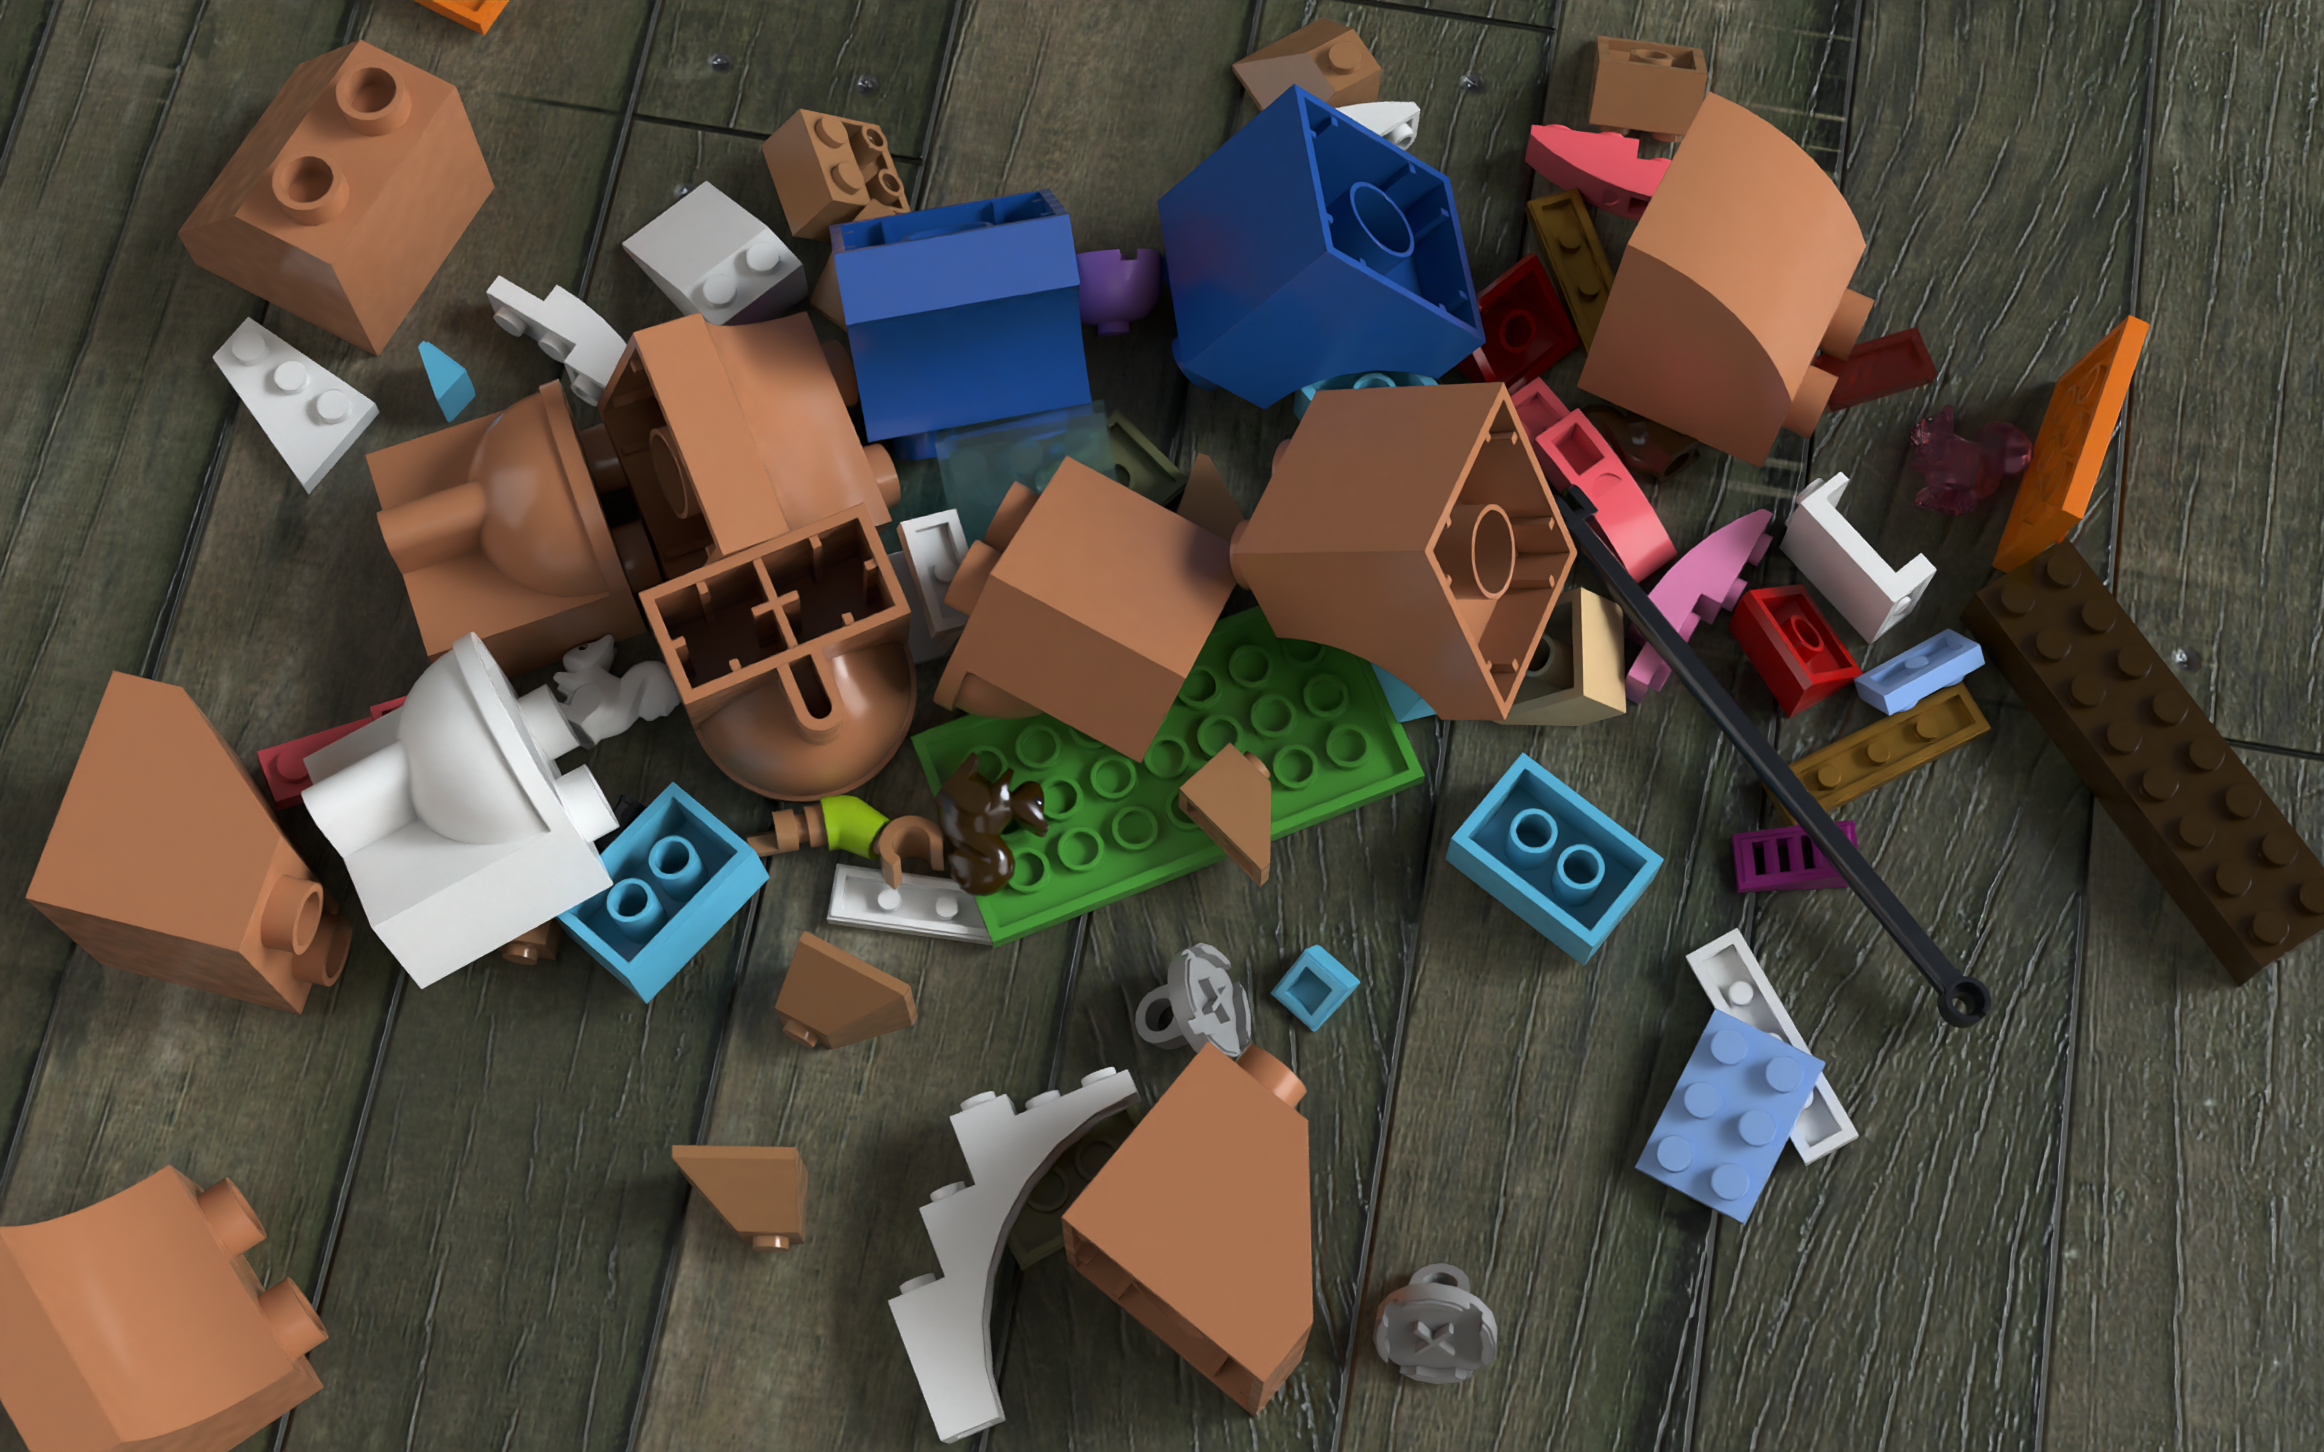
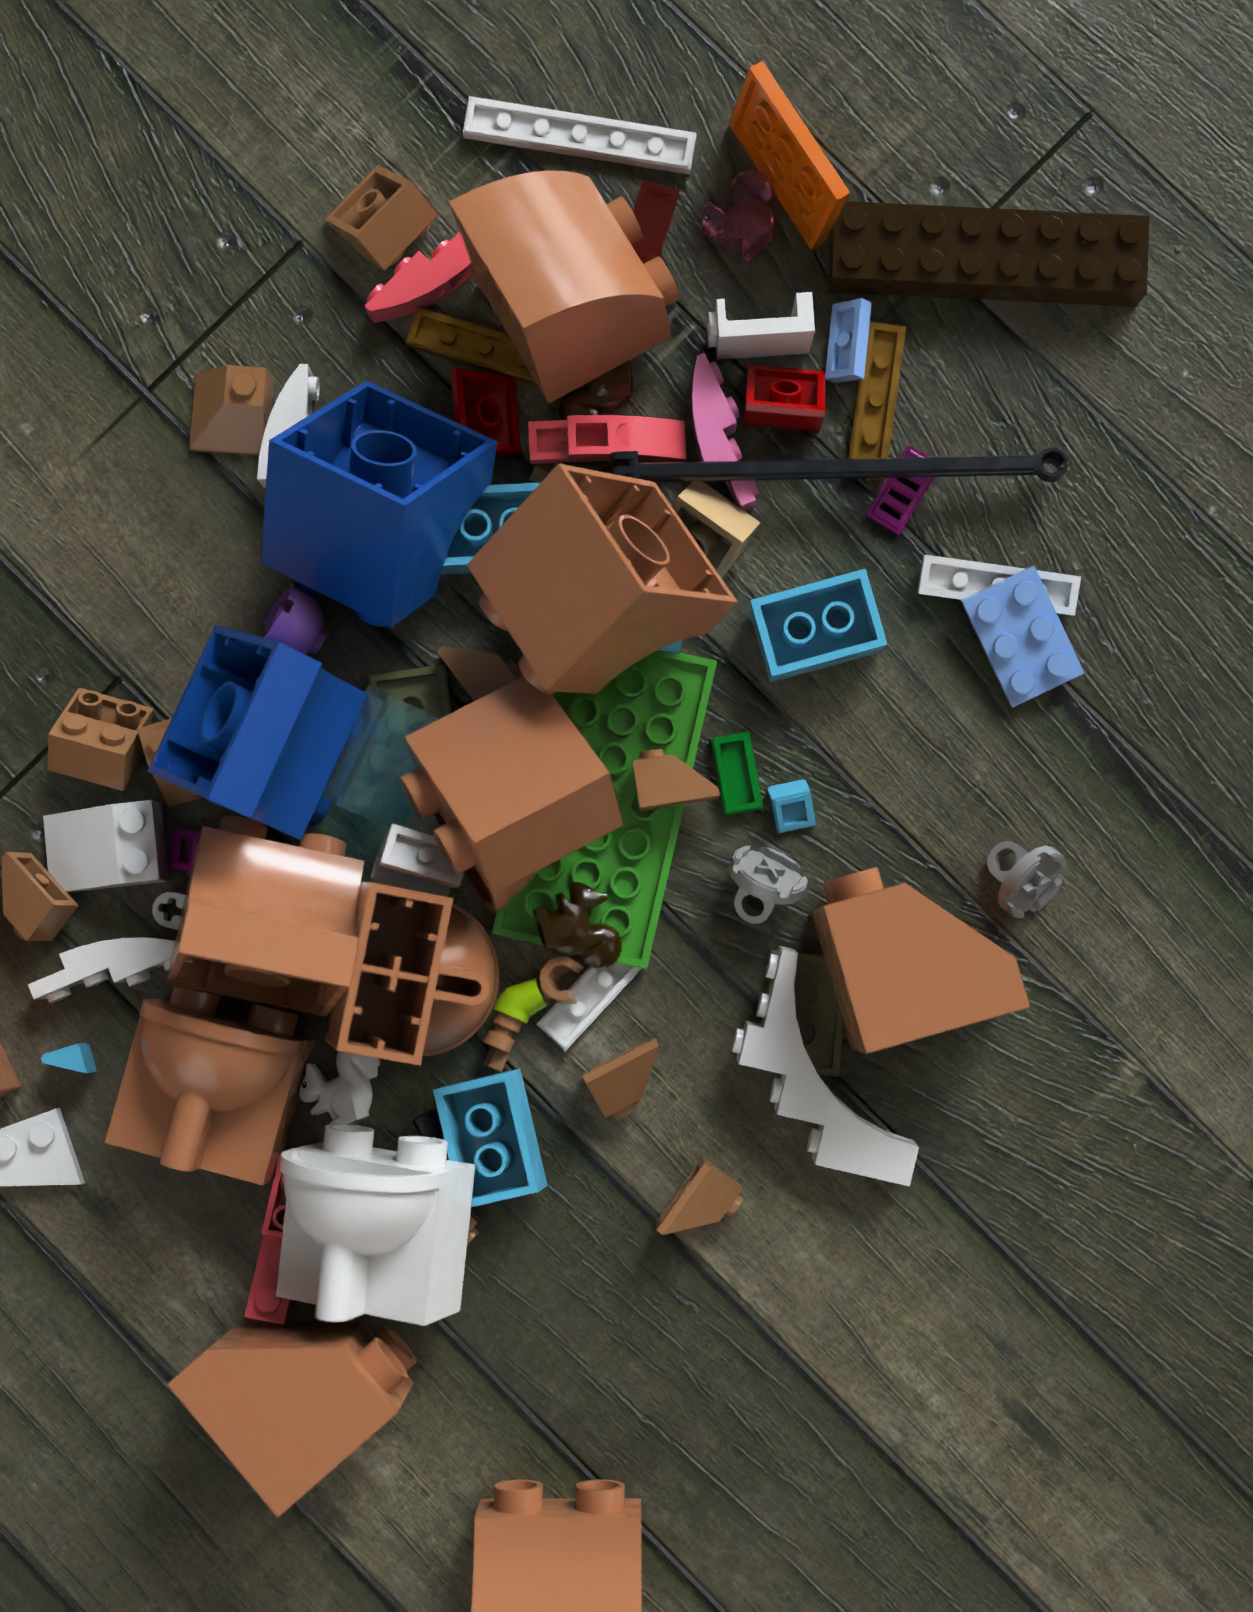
camera: 50 degrees left, 15 degrees up
none -> medium nougat slope [2,852,79,942]
none -> white tile [463,96,697,175]
none -> green tile [710,731,764,816]

